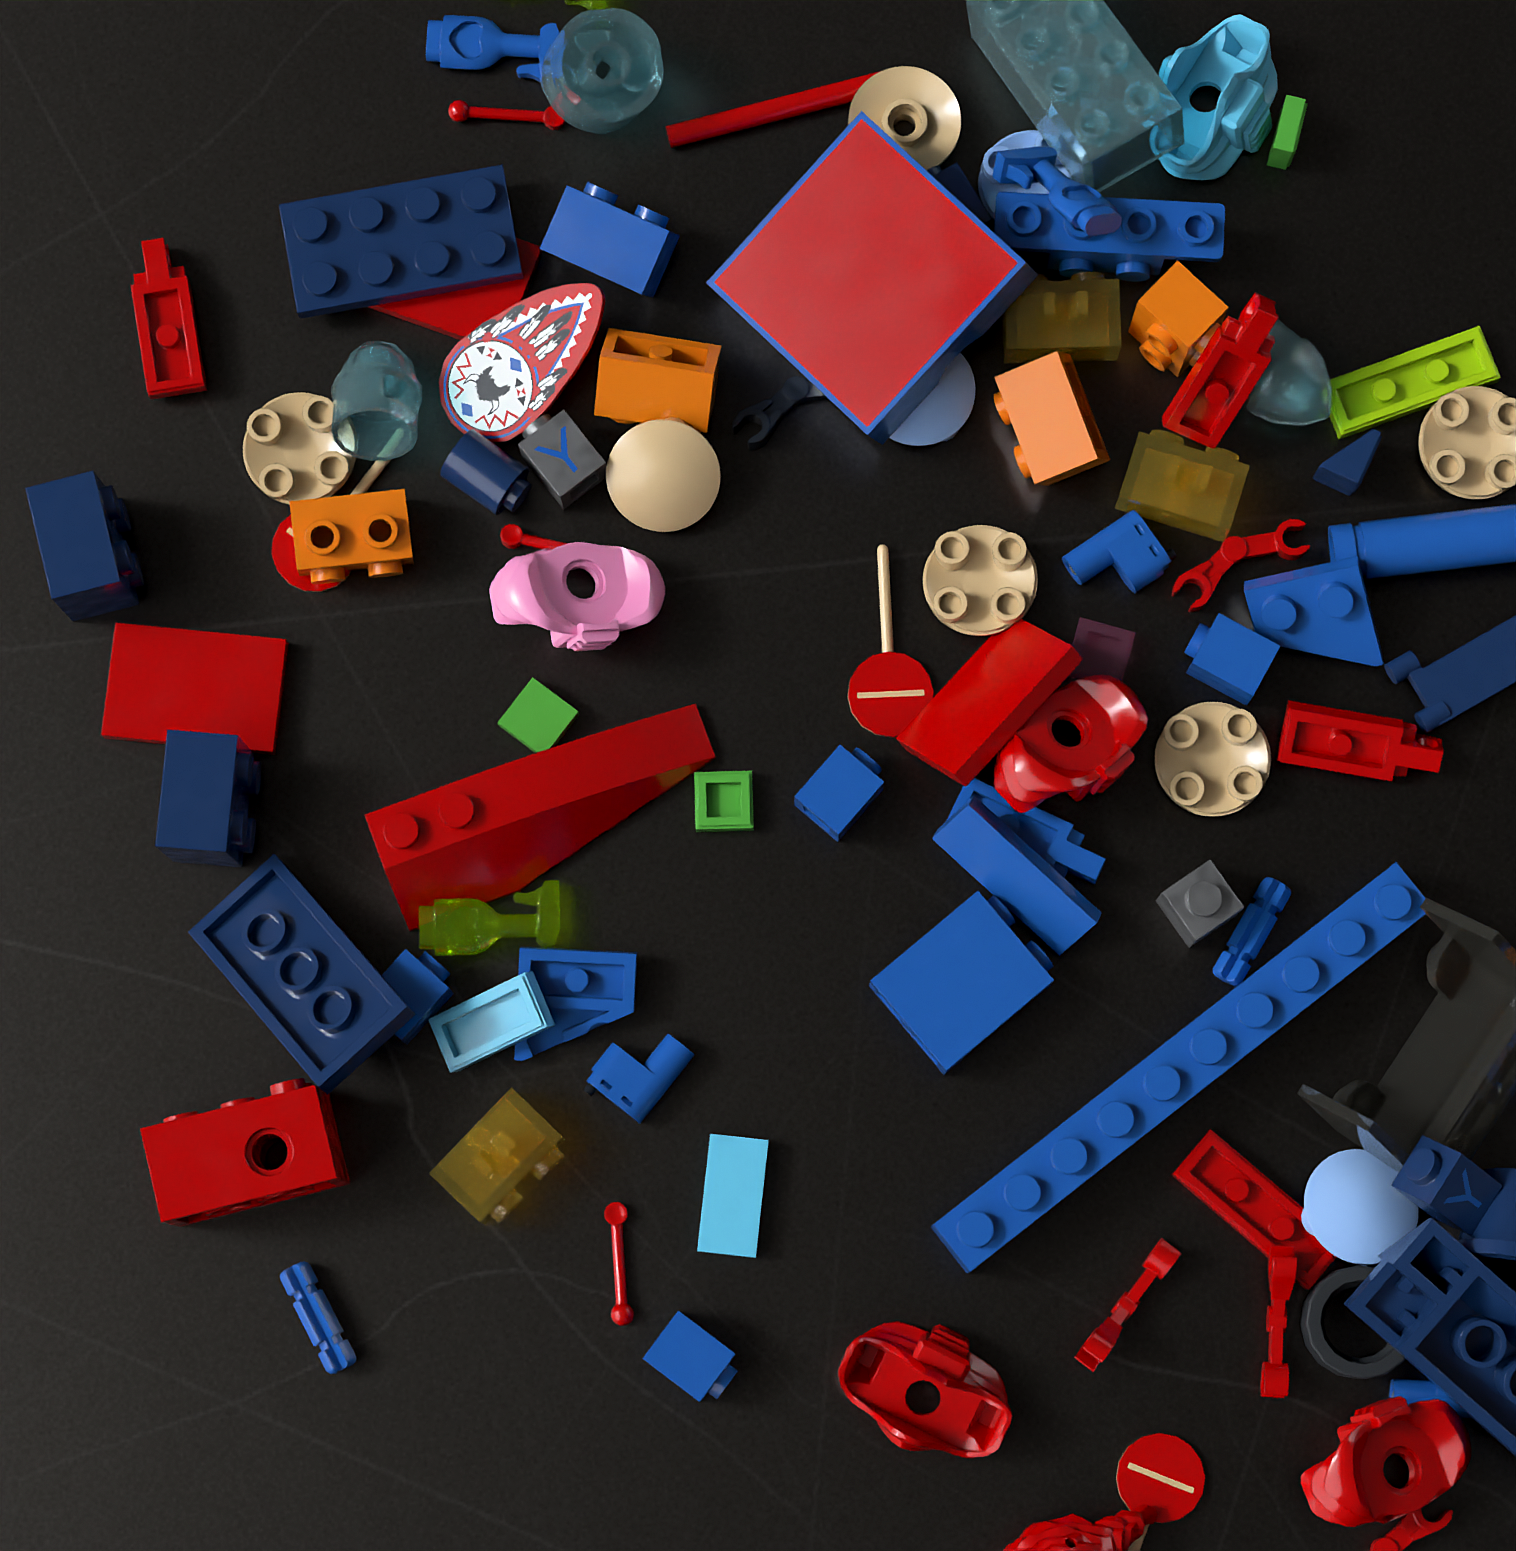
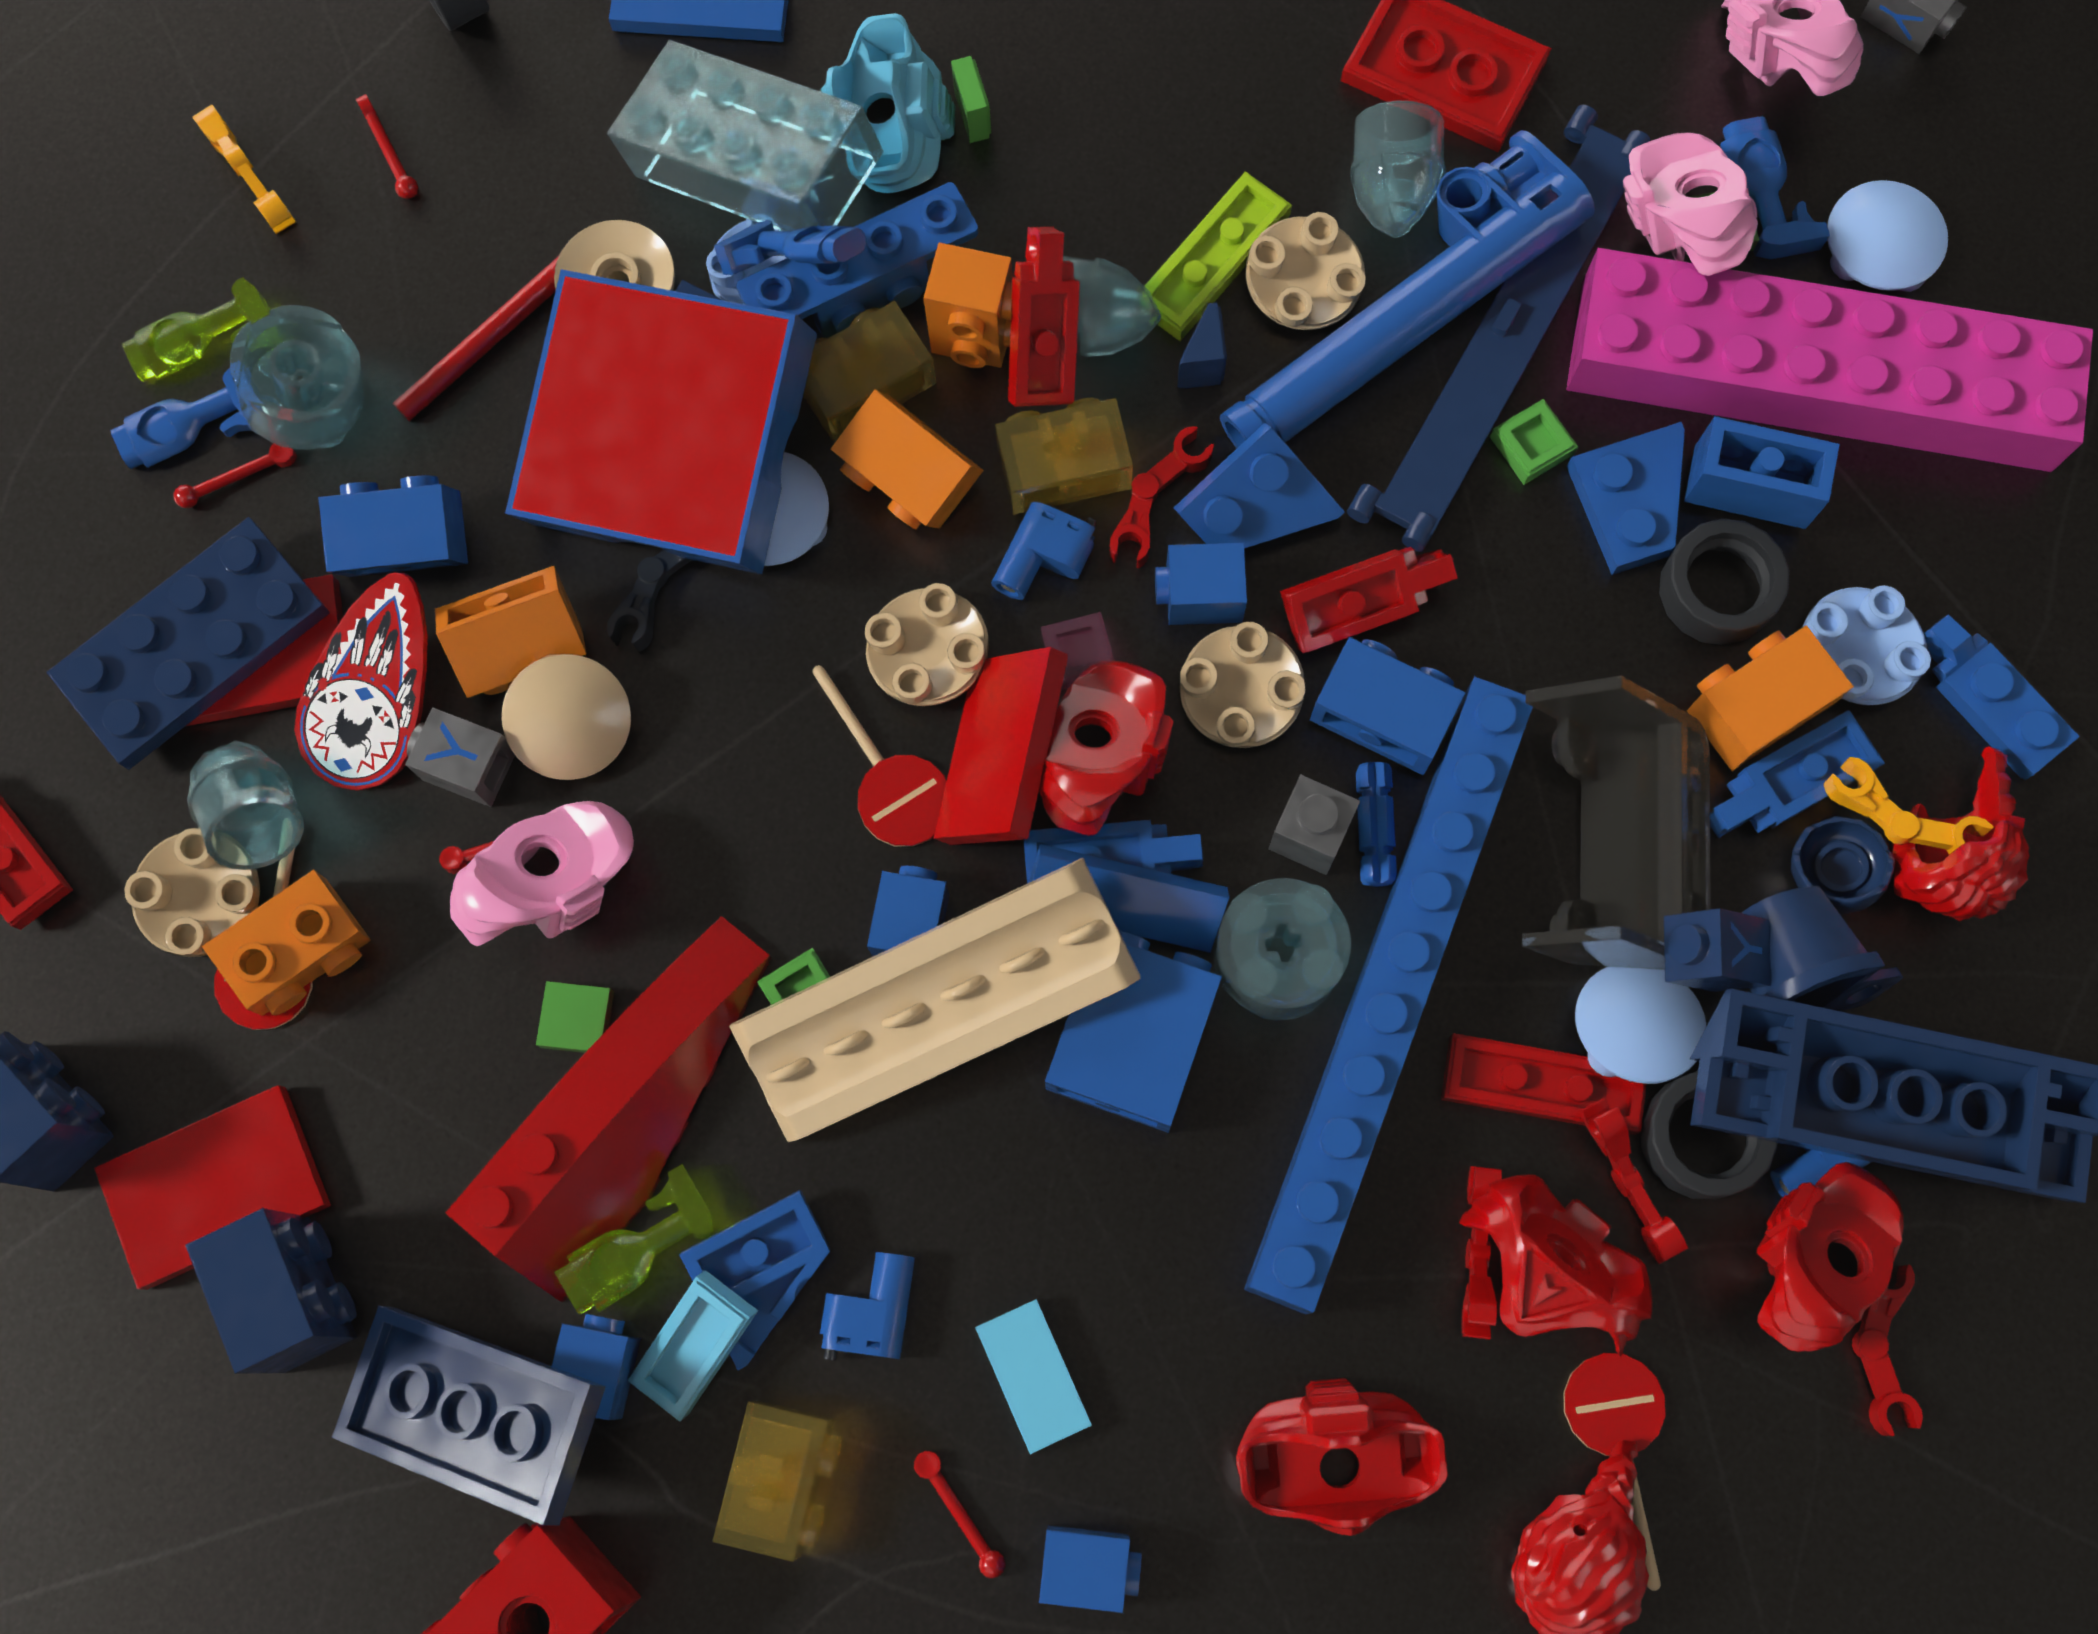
camera: 30 degrees left, 5 degrees down
dark blue brick [440,429,532,515] -> none
none -> tan plate [729,857,1141,1142]
none -> clear light blue brick [1214,878,1351,1020]
none -> blue brick [1310,637,1465,775]
none -> red piece [1459,1174,1652,1357]

